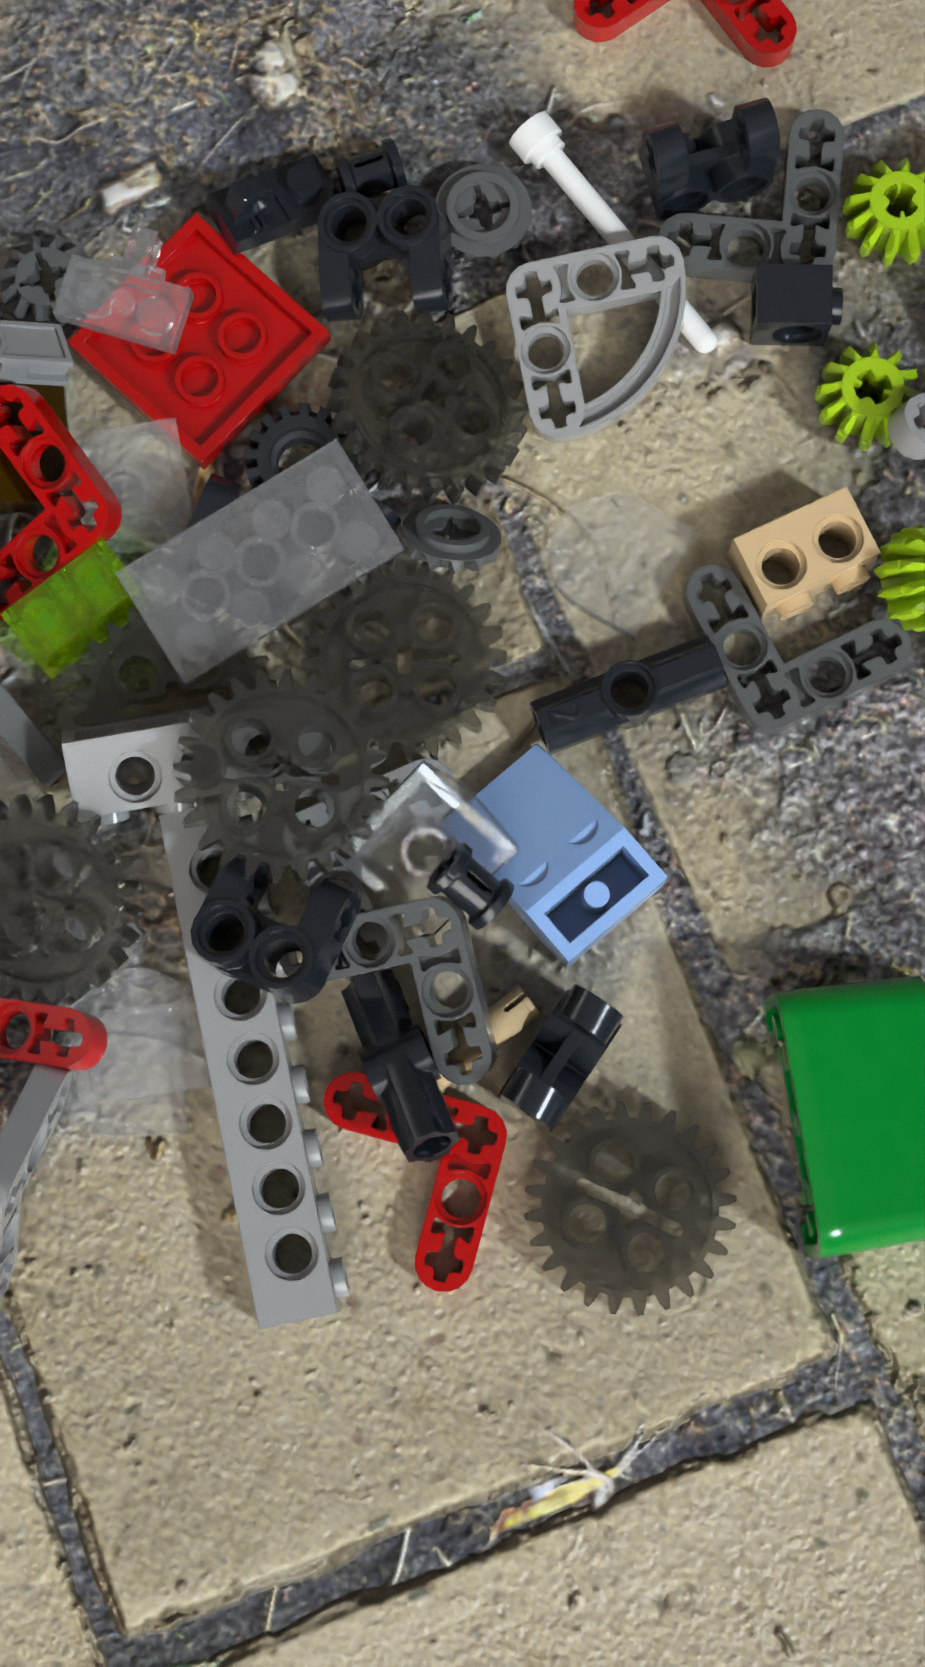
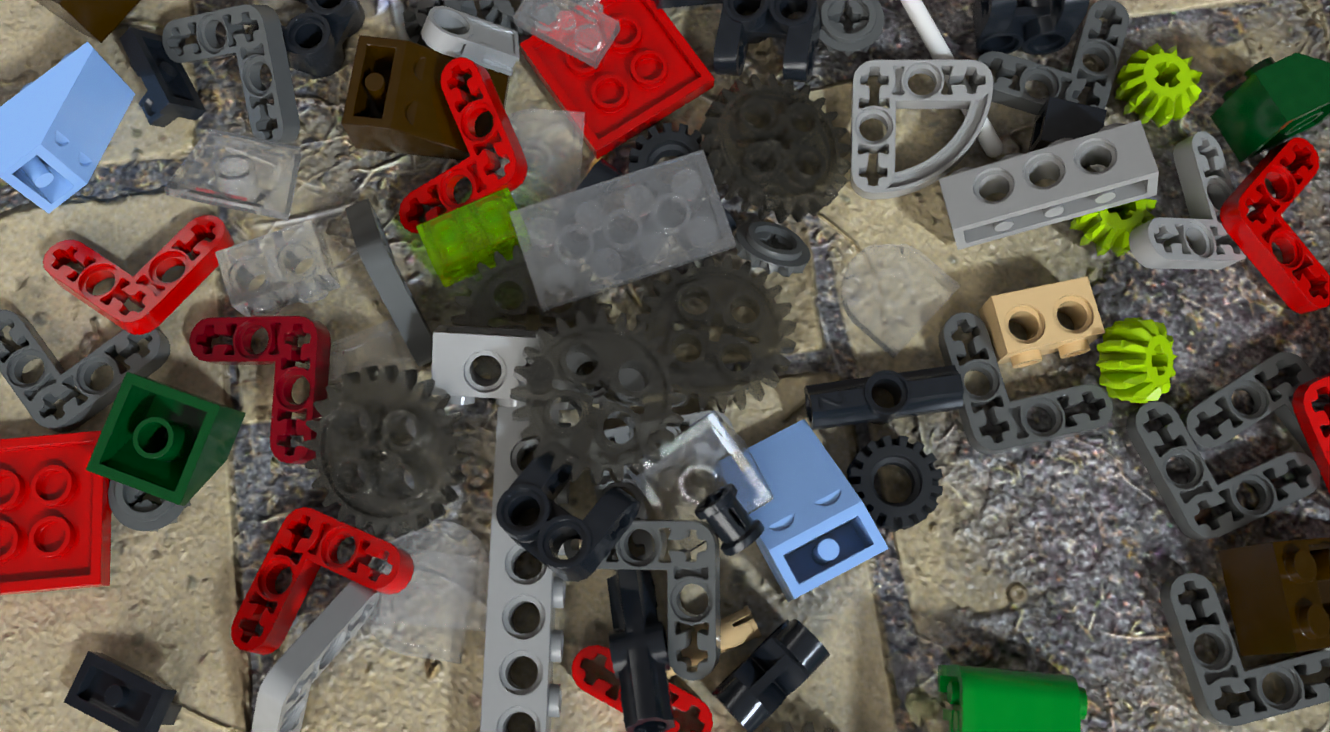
camera: 10 degrees right, 5 degrees down
none -> black tyre [846,435,943,532]
none -> light grey brick [939,120,1159,250]

